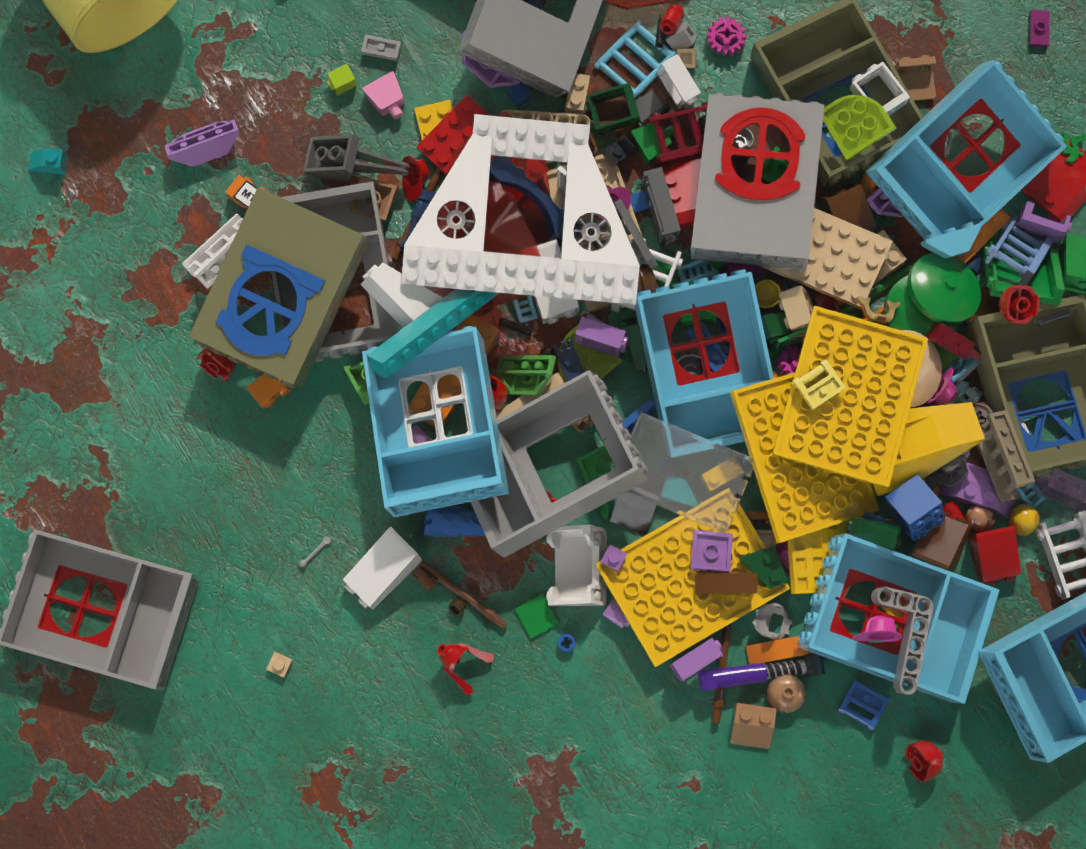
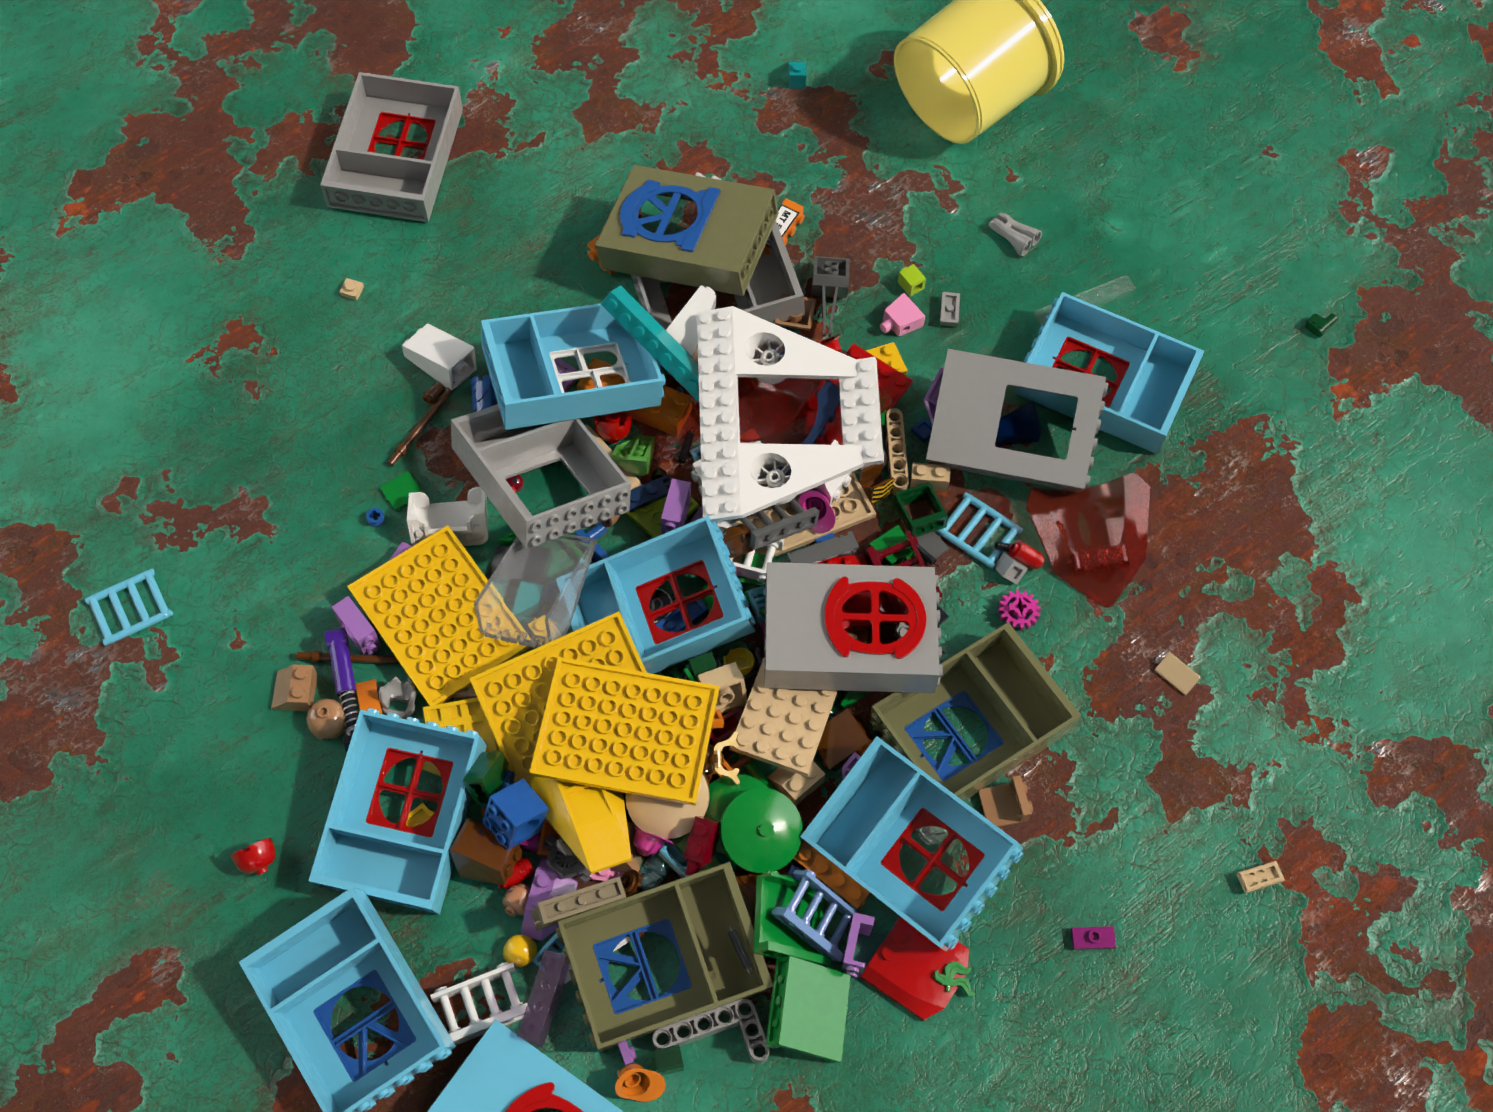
camera: 80 degrees right, 15 degrees down
medium lavender wedge [165,120,239,167] -> none
light grey hinge [299,537,331,567] -> none
red piece [437,643,494,697] -> none
dark brown hinge [448,598,466,616] -> none
medium lavender plate [600,545,627,572] -> none
black slope [602,134,639,167] -> none
white window [656,54,701,109] -> none
tan plate [677,49,696,68] -> none
medium lavender tile [690,530,733,573] -> none
reddish brown slope [695,573,757,595] -> none
dark green wing [738,545,788,589] -> none
light yellow plate [792,360,846,410] -> none
lime plate [823,95,897,160] -> none
blue plate [837,680,889,731] -> none
white window [849,62,910,115] -> none
dark pink piece [853,616,902,642] -> none
light grey beam [871,587,933,694] -> none
medium azure slope [920,222,981,259] -> none
red slope [967,525,1022,586] -> none
red cylinder [999,285,1040,324] -> none

